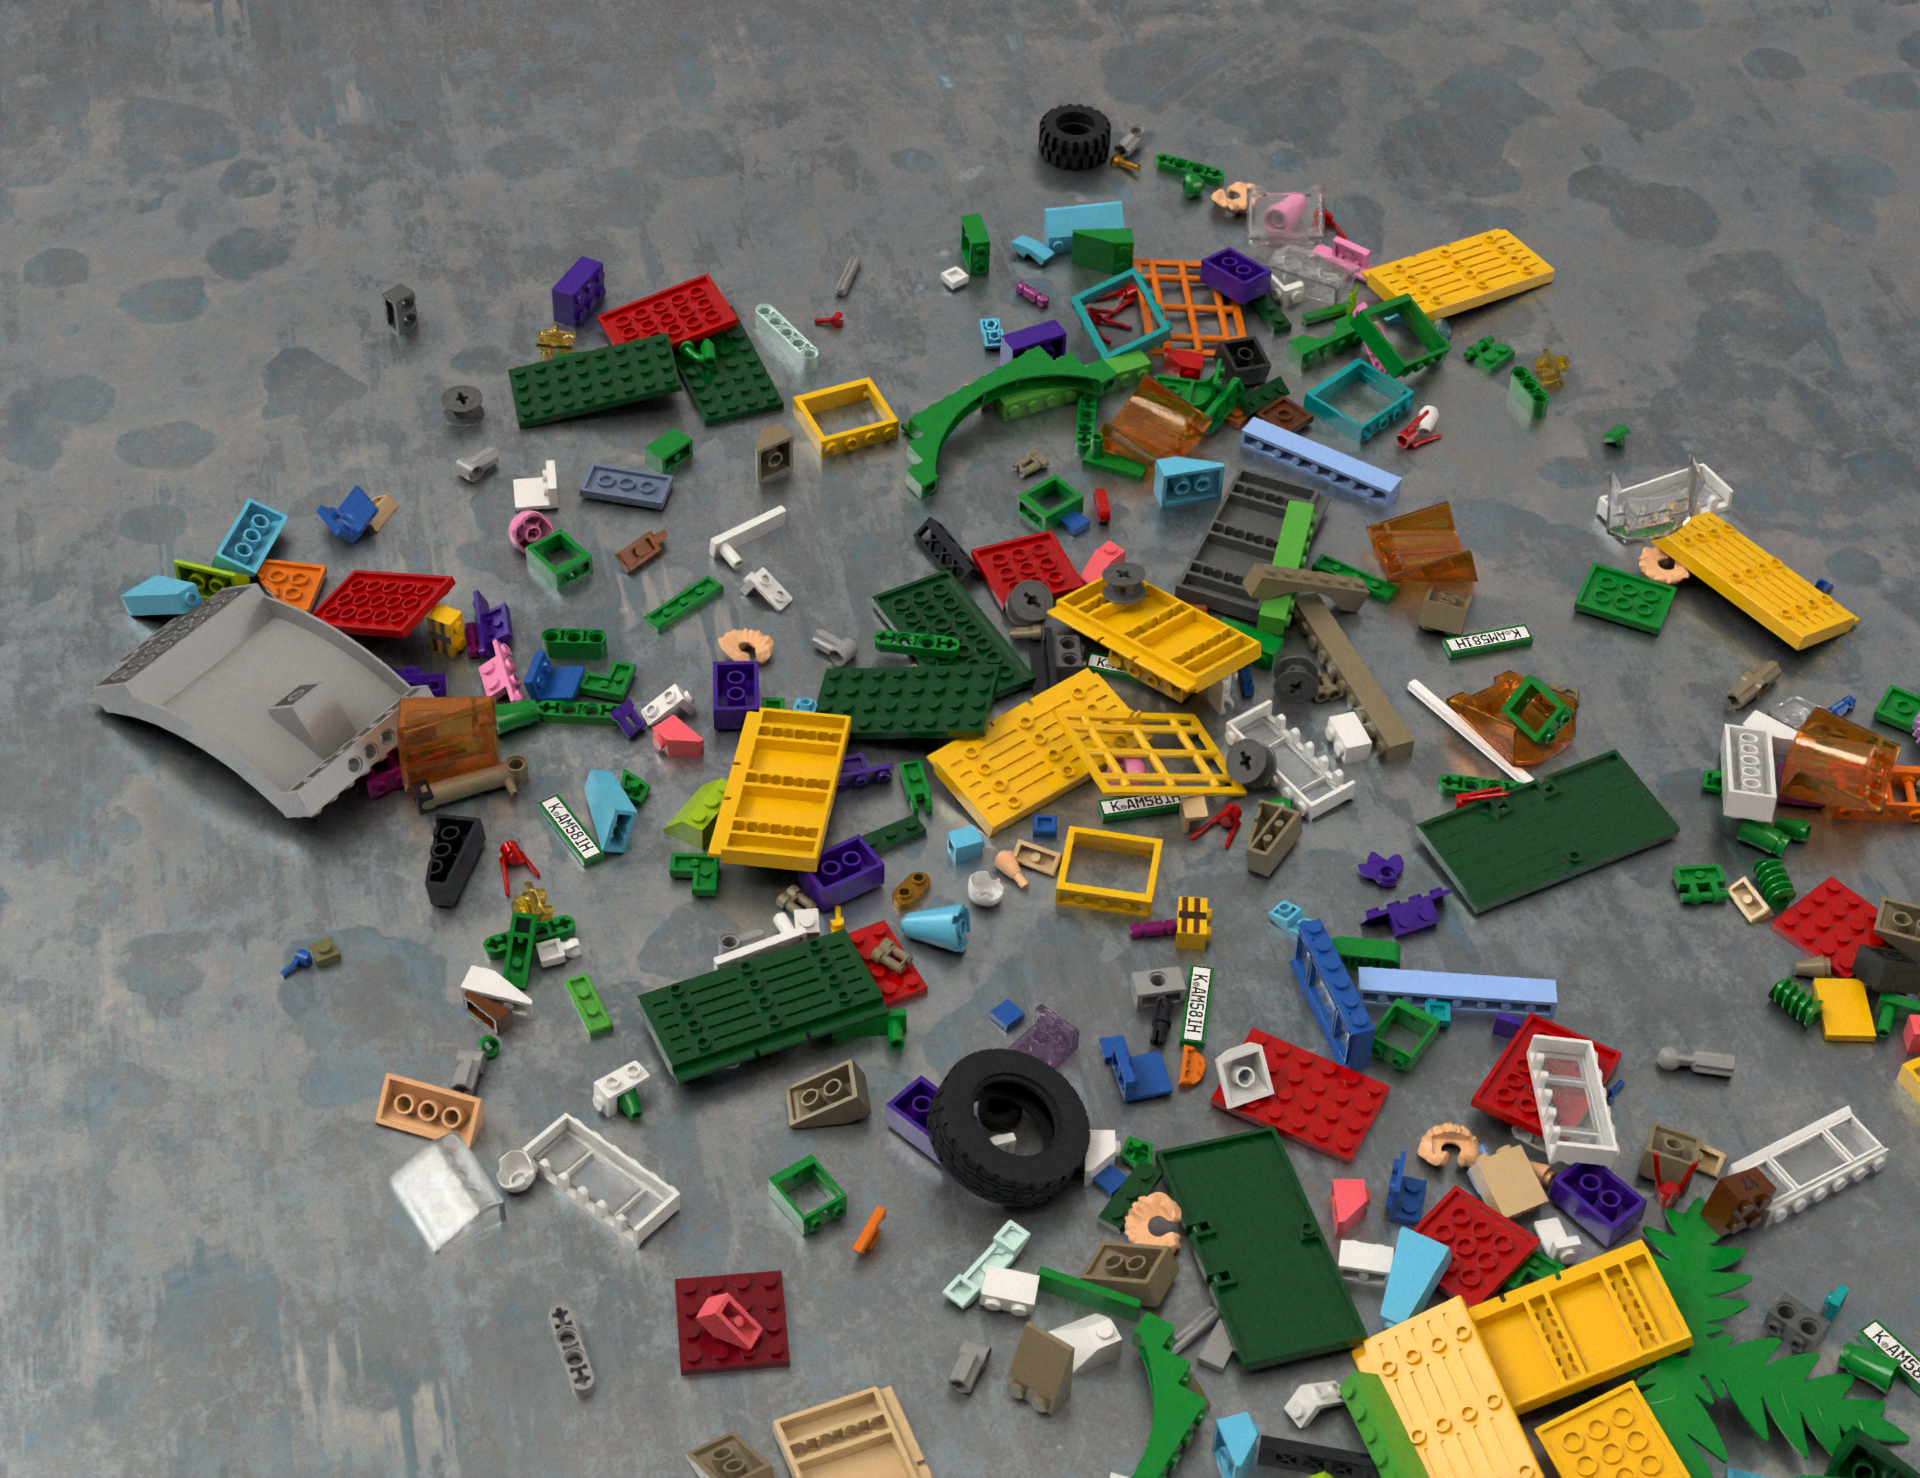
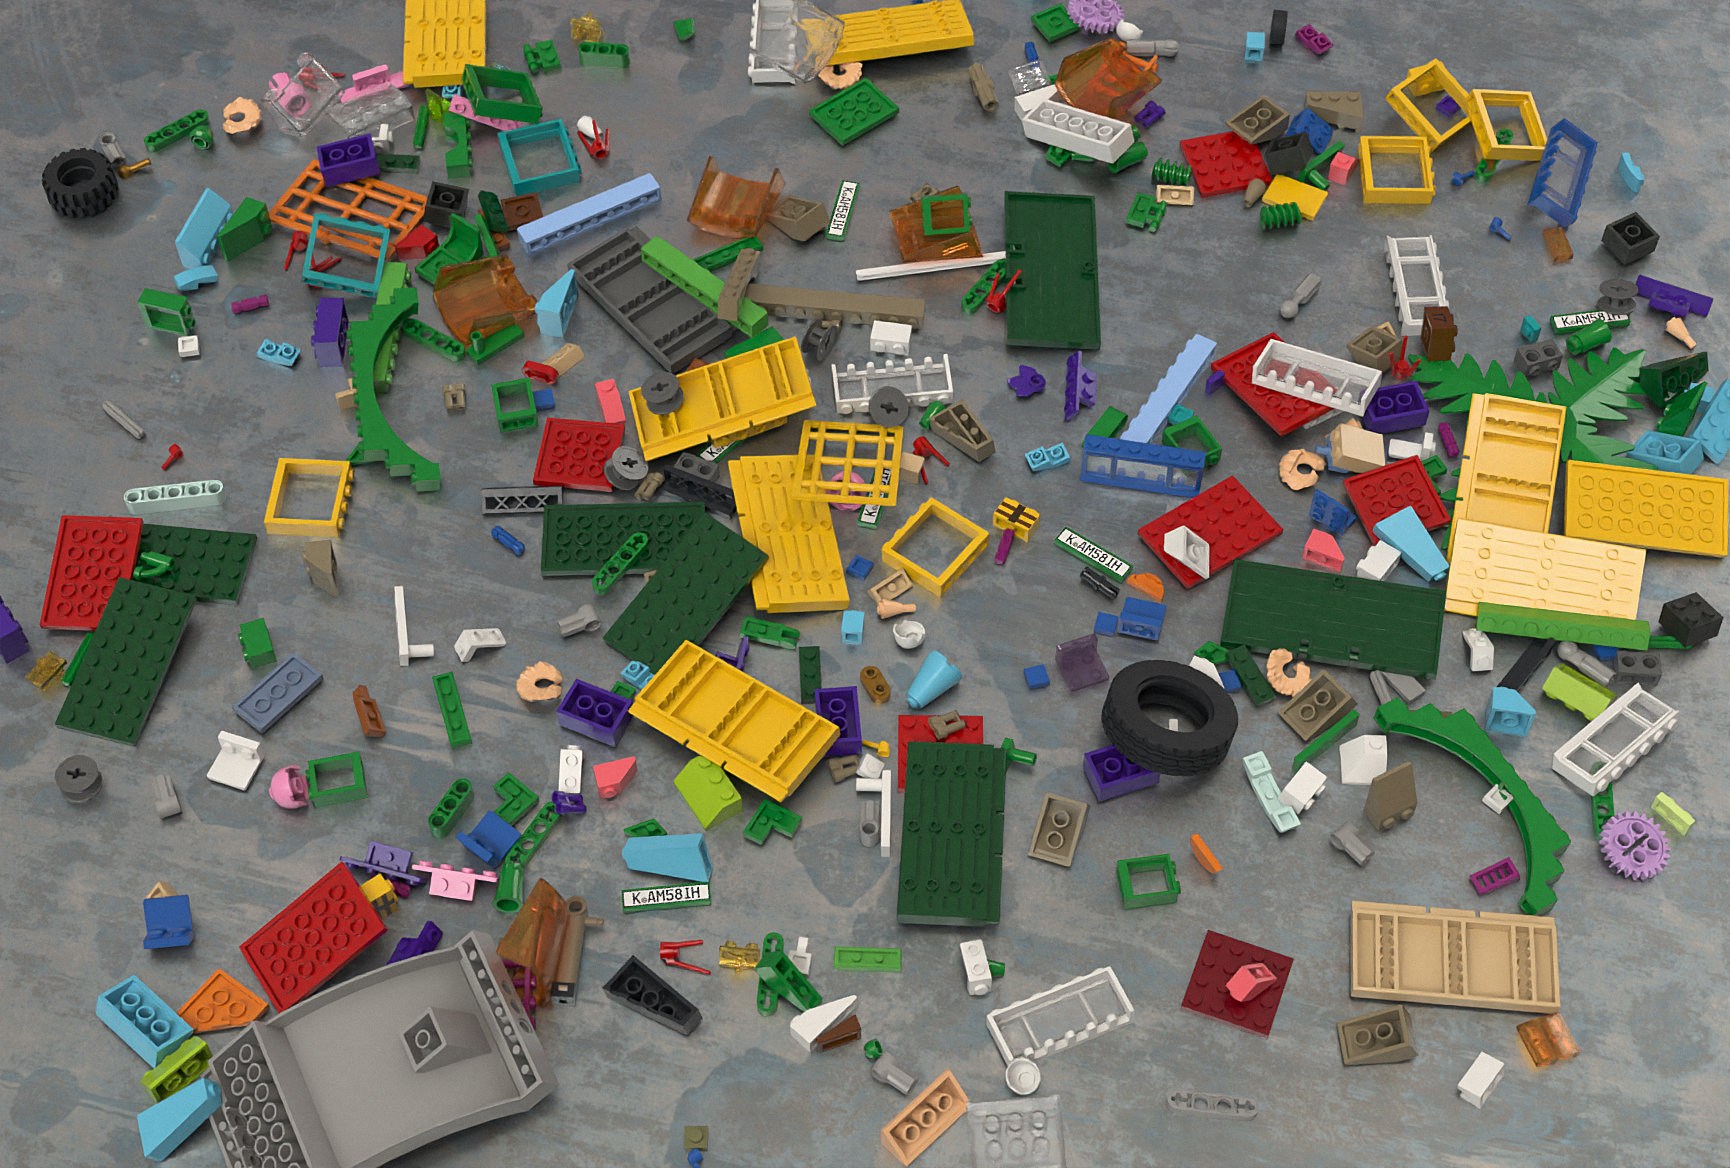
camera: 60 degrees left, 10 degrees up
light grey brick [1130,966,1186,1011] -> none
none -> blue axle [491,526,525,555]
none -> tan slope [541,343,584,378]
none -> dark purple piece [1134,100,1166,128]

